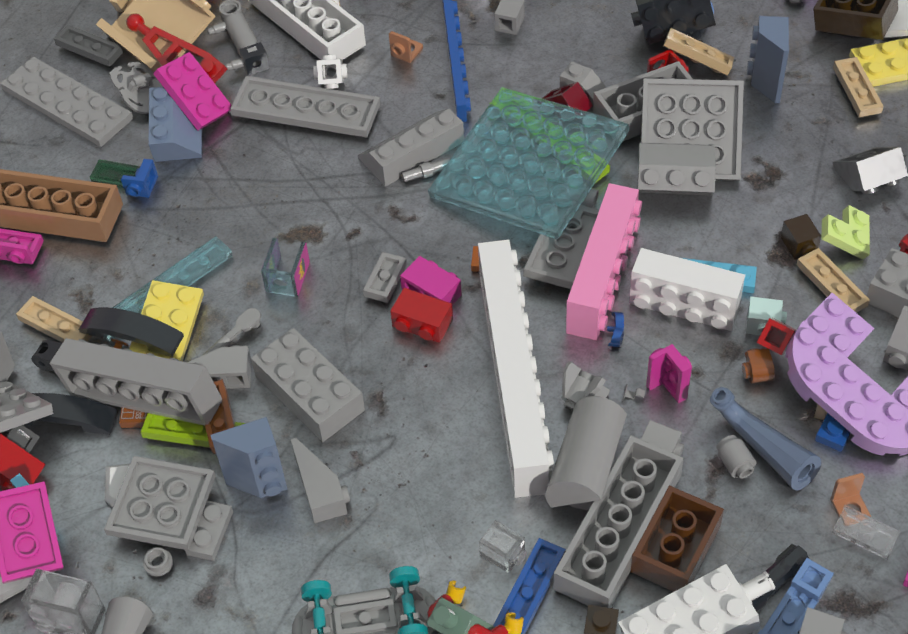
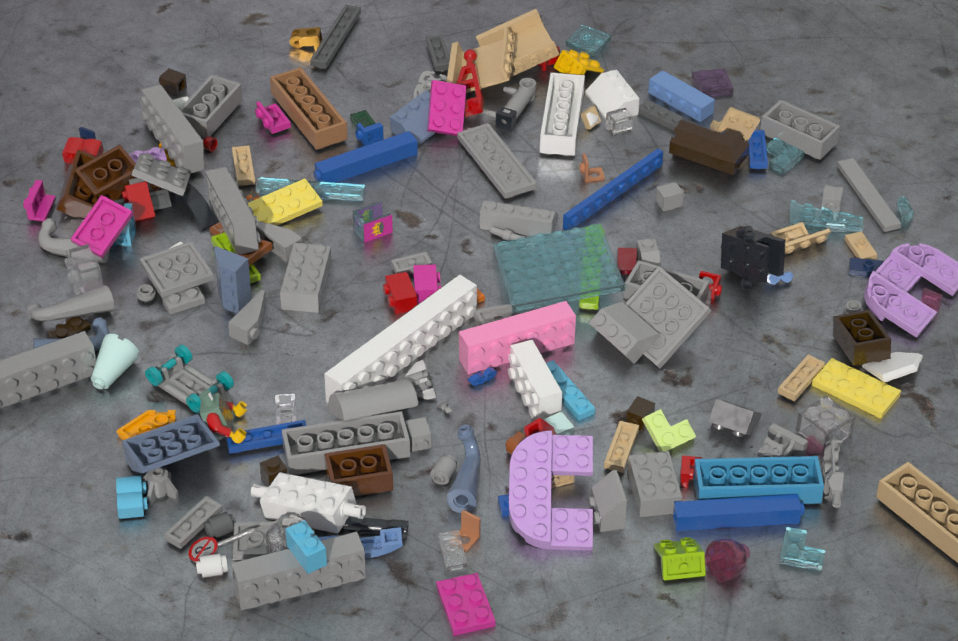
camera: 45 degrees right, 10 degrees down
light grey plate [0,56,134,147] -> none
black slope [78,307,184,357] -> none
light grey piece [203,308,261,355] -> none
white brick [313,55,348,89] -> none
dark pink bracket [646,344,692,403] -> none
tan plate [664,28,734,75] -> none
sand blue slope [747,16,789,103] -> none
none -> blue brick [313,131,418,187]

